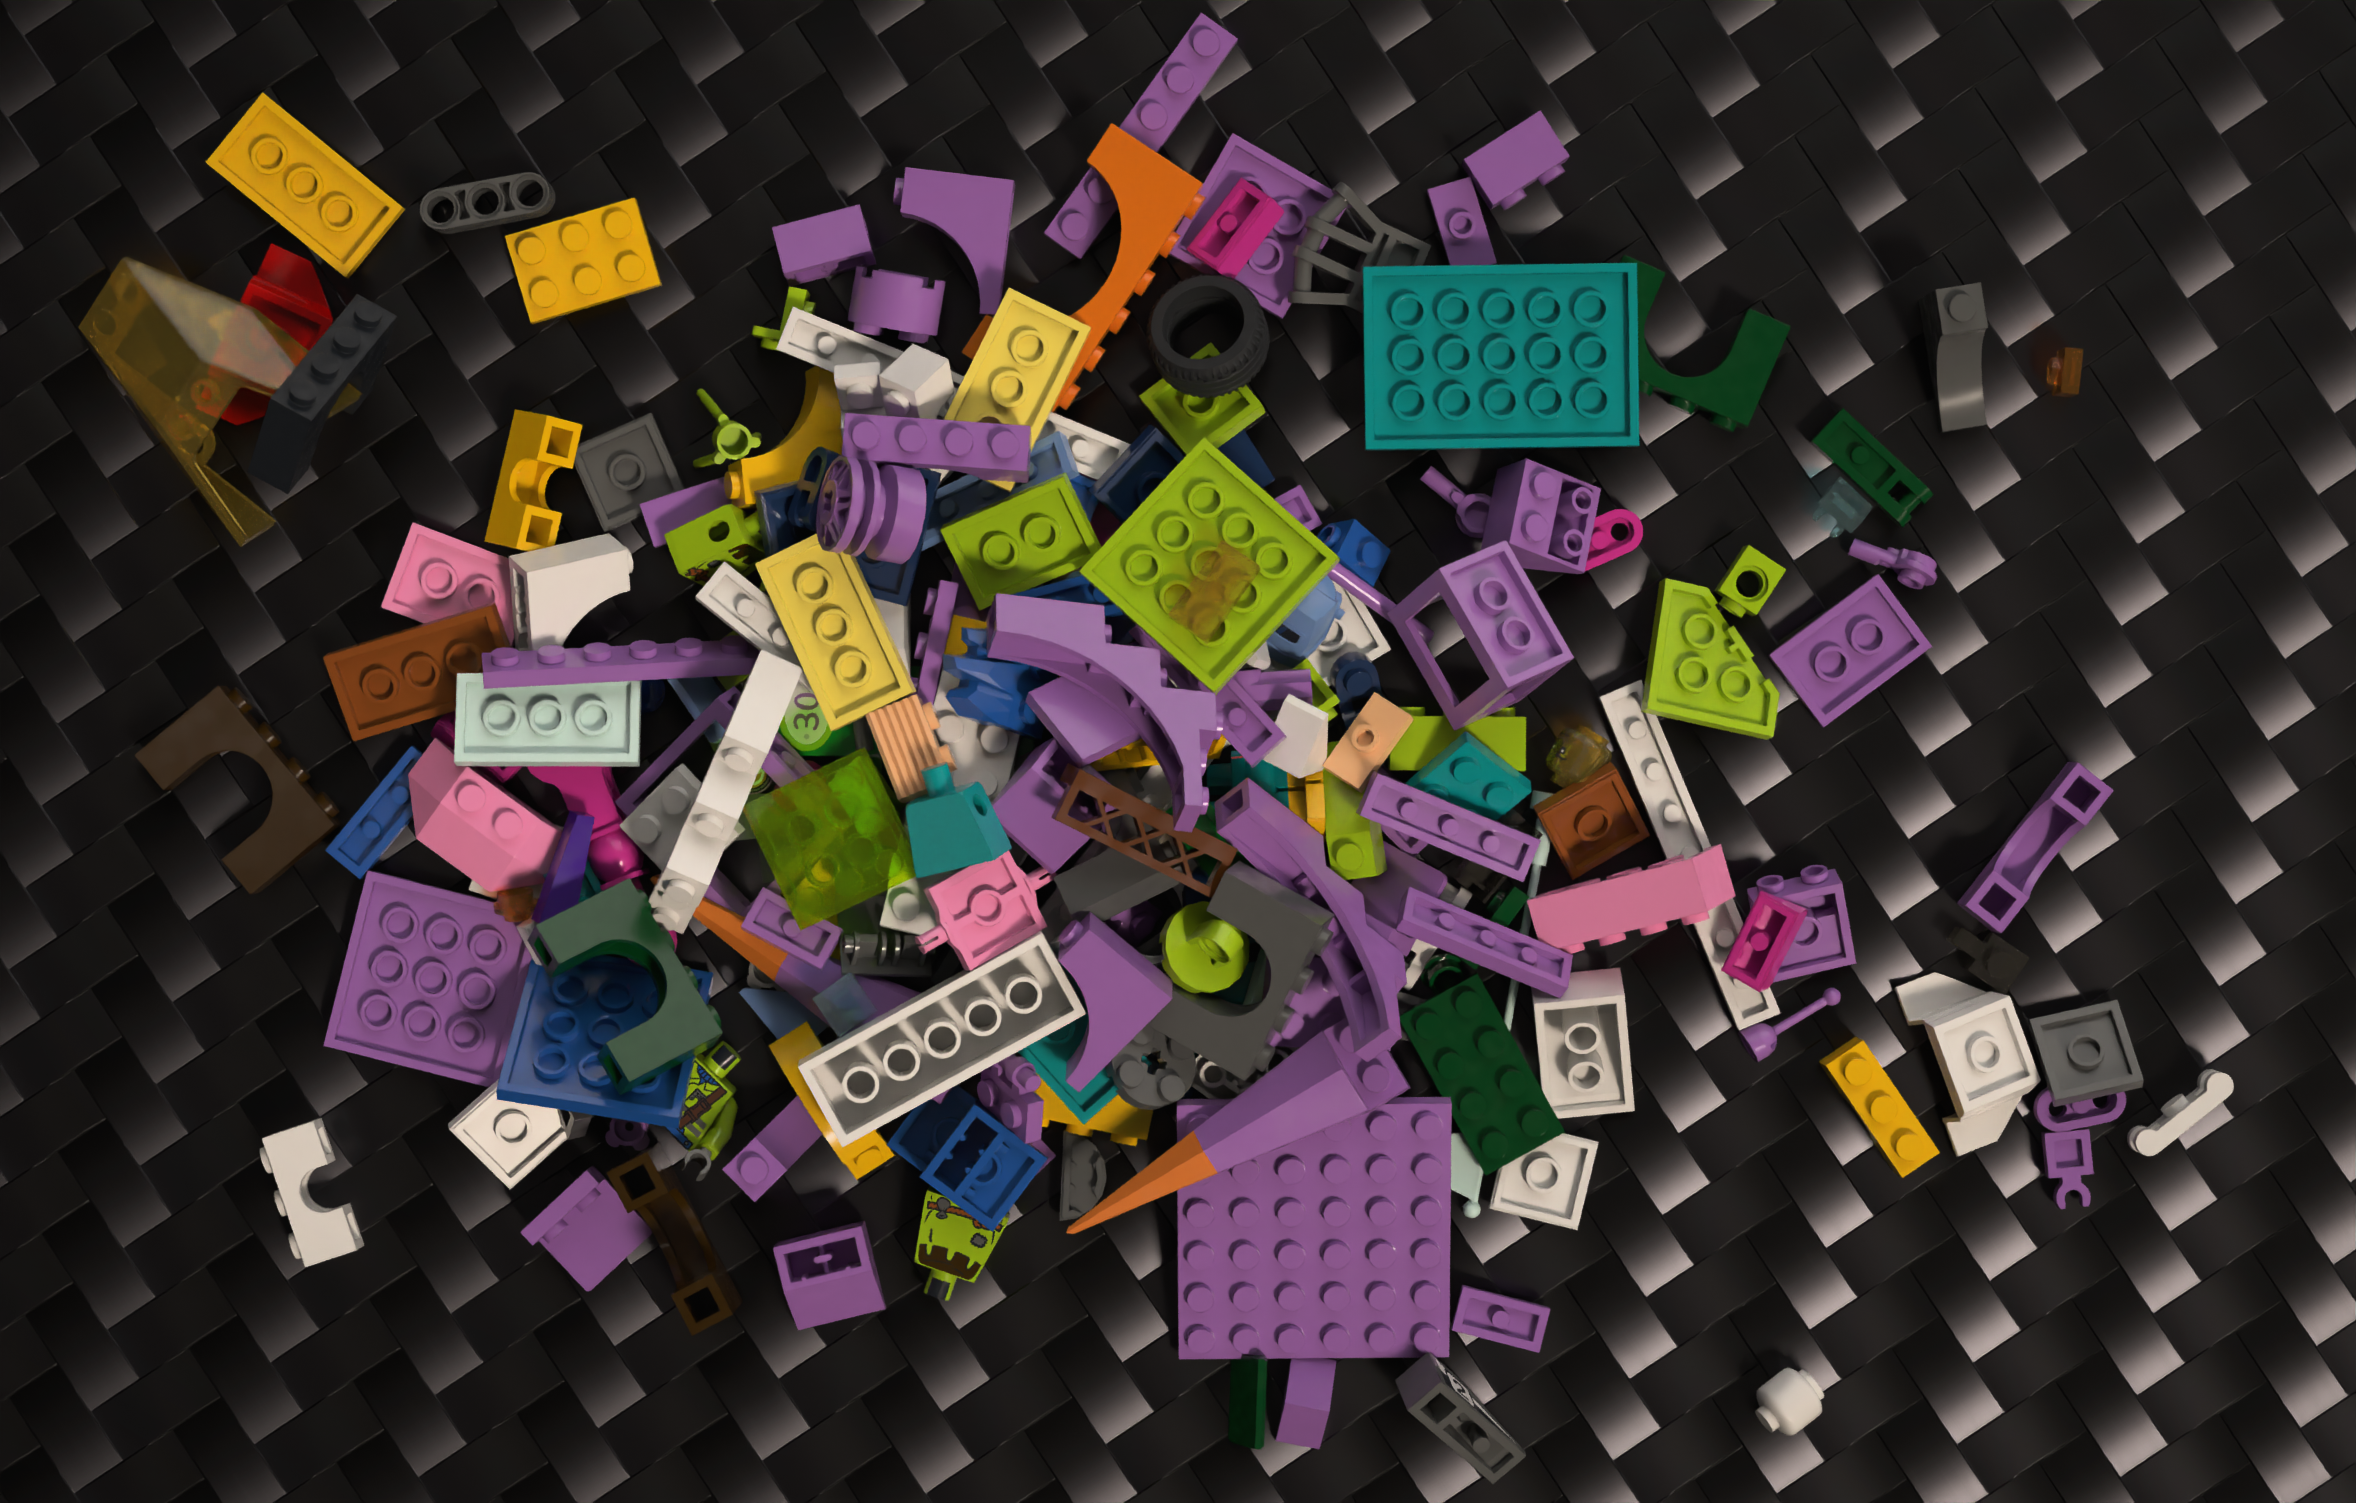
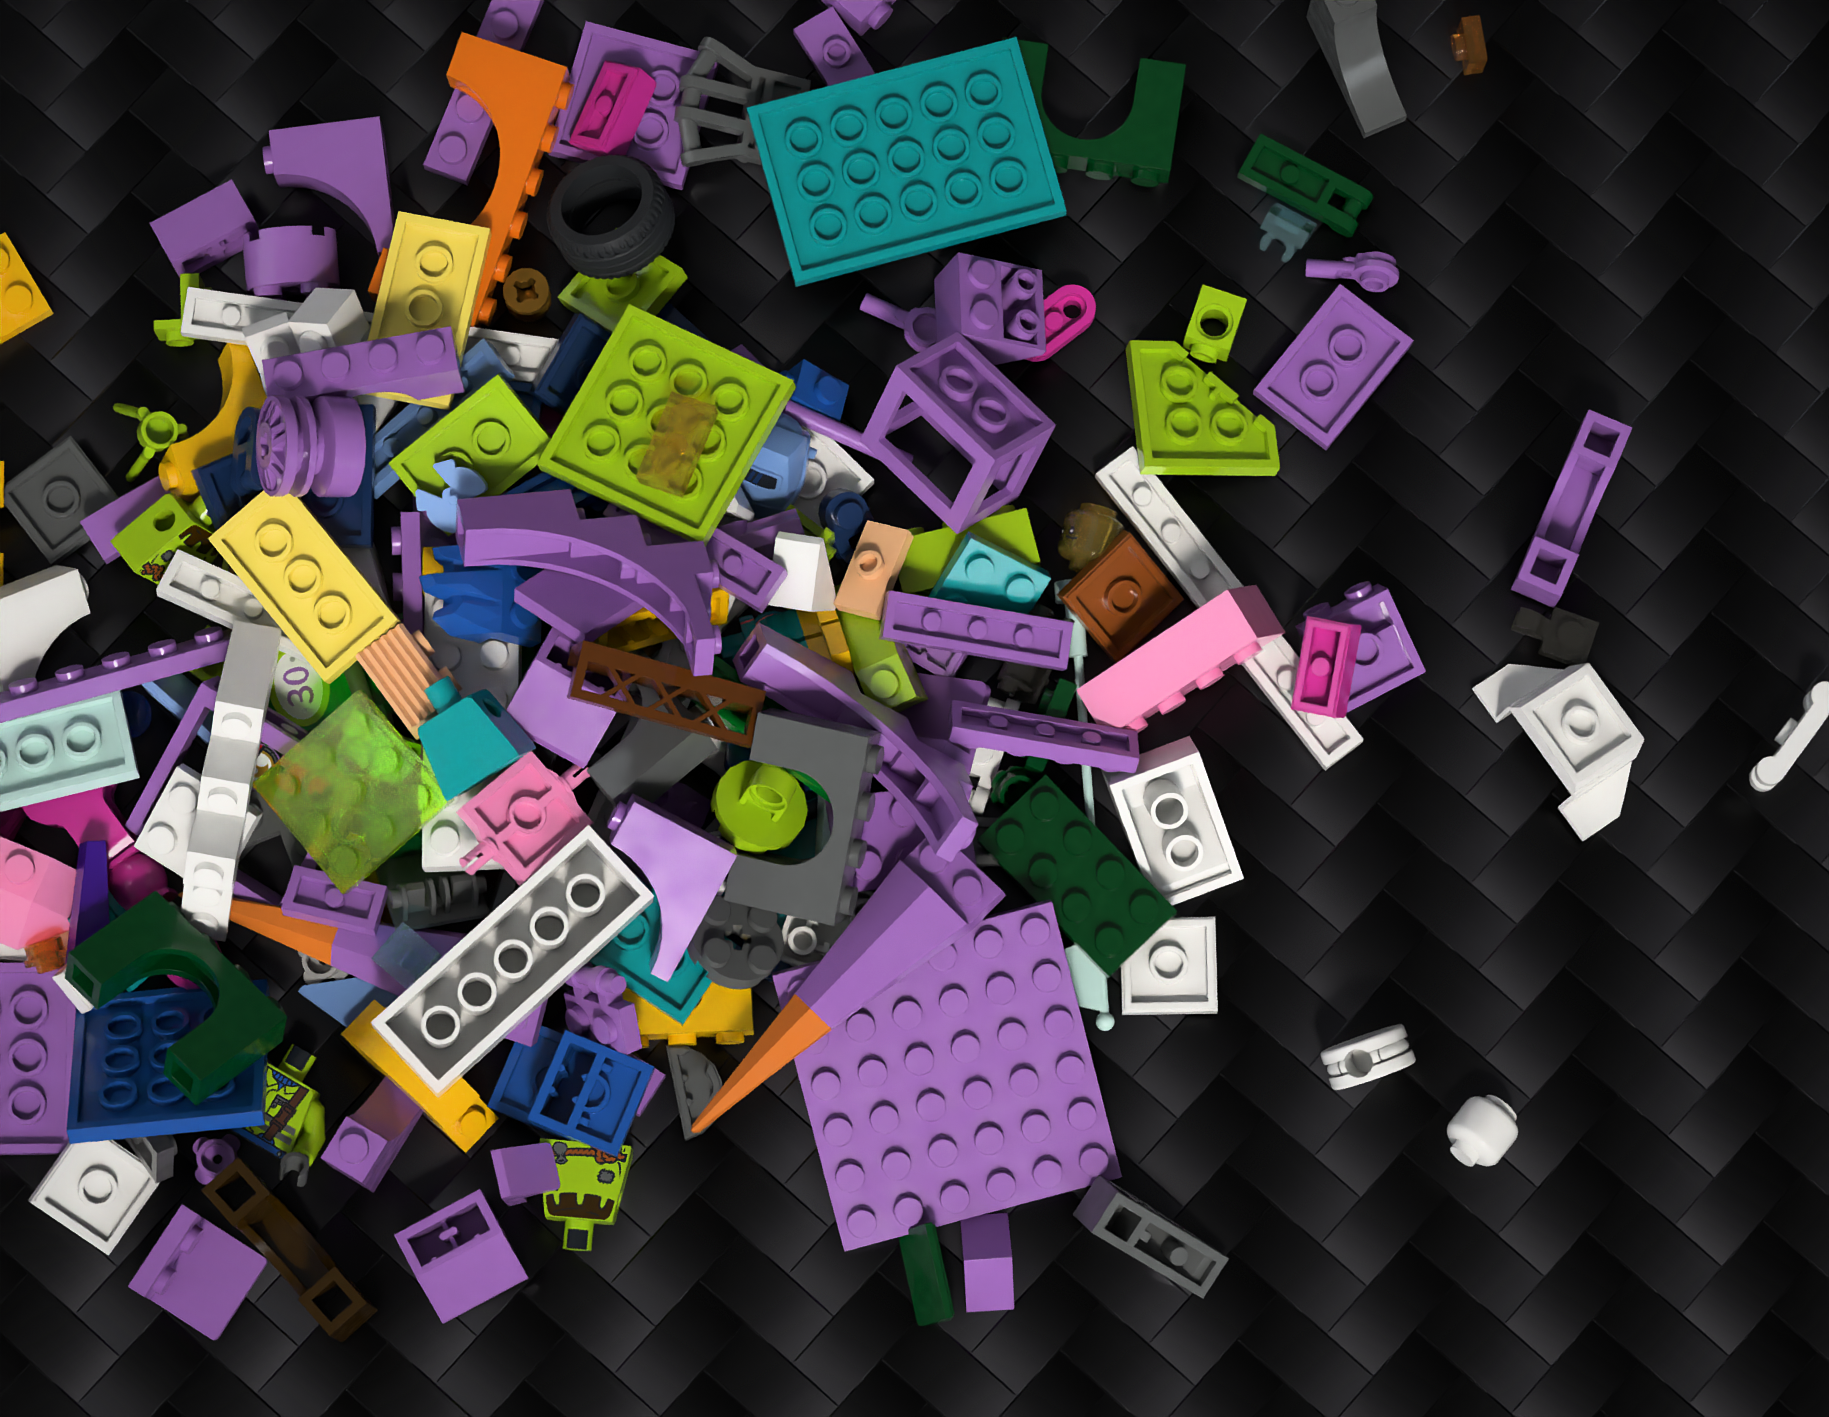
camera: 15 degrees left, 10 degrees down
medium lavender plate [1451,1285,1550,1353] -> none
medium lavender hinge [1738,988,1841,1063] -> none
yellow arch [1819,1036,1940,1178] -> none
dark grey plate [2028,1000,2144,1107] -> none
medium lavender plate [2033,1087,2126,1132] -> none
medium lavender plate [2041,1128,2094,1209] -> none
none -> light blue piece [415,459,488,533]
none -> medium lavender slope [491,1142,560,1206]
none -> pearl gold wheel [503,268,551,322]
none -> white head [1320,1024,1416,1090]

